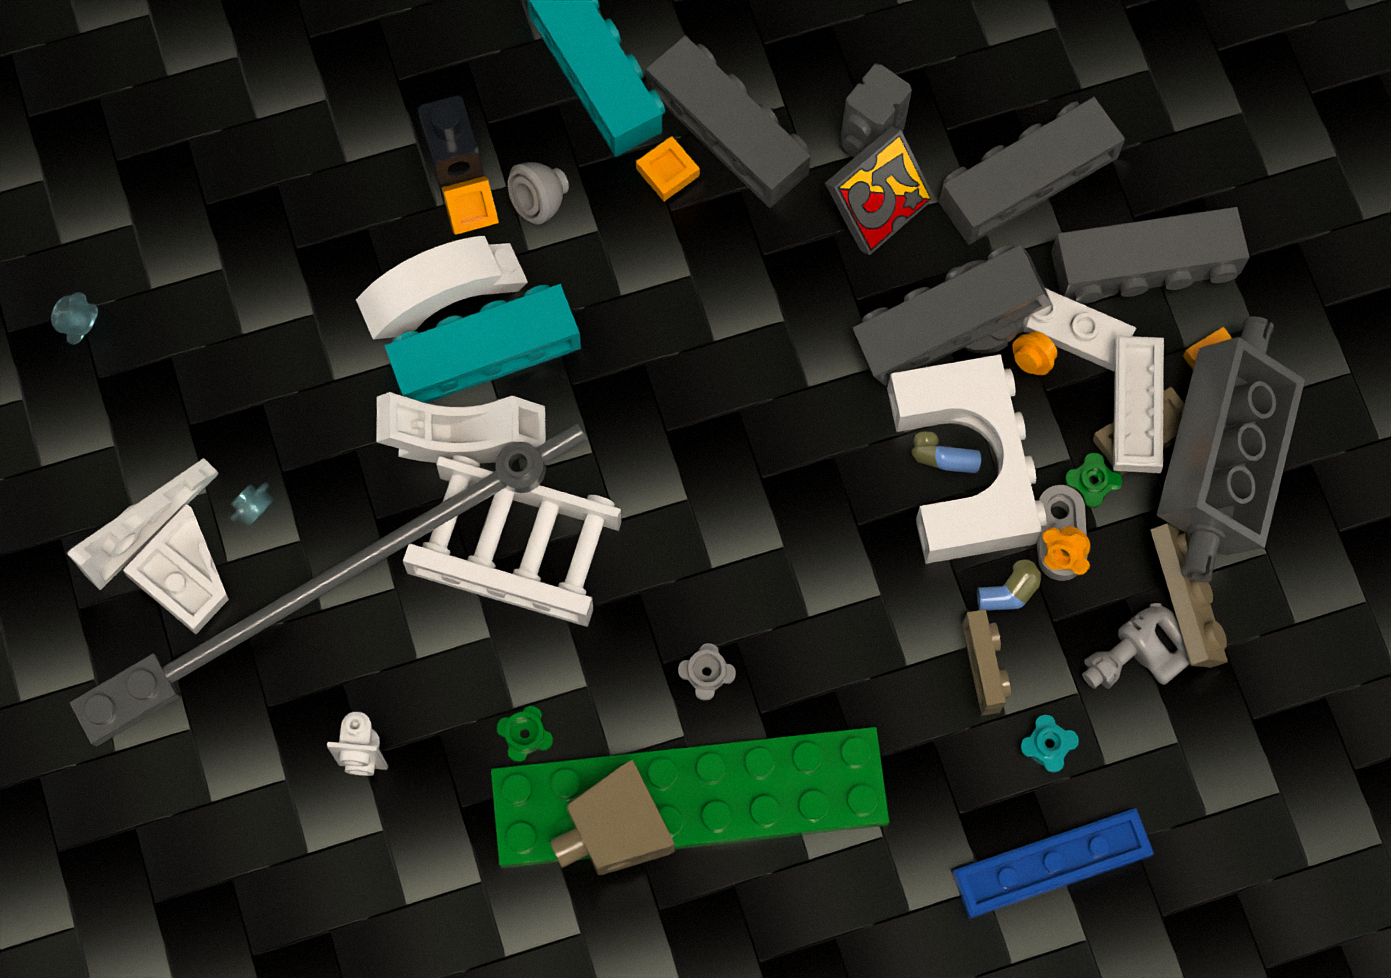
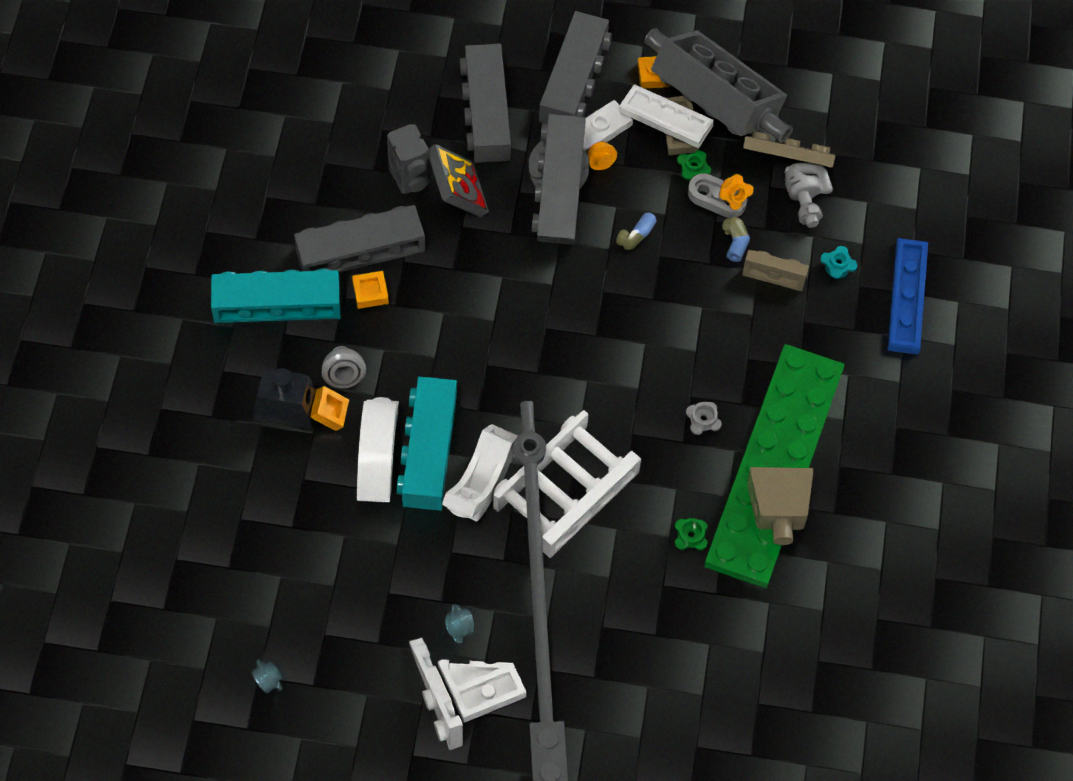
camera: 65 degrees left, 10 degrees down
white hinge [327,712,388,776] -> none
white arch [887,354,1047,564] -> none

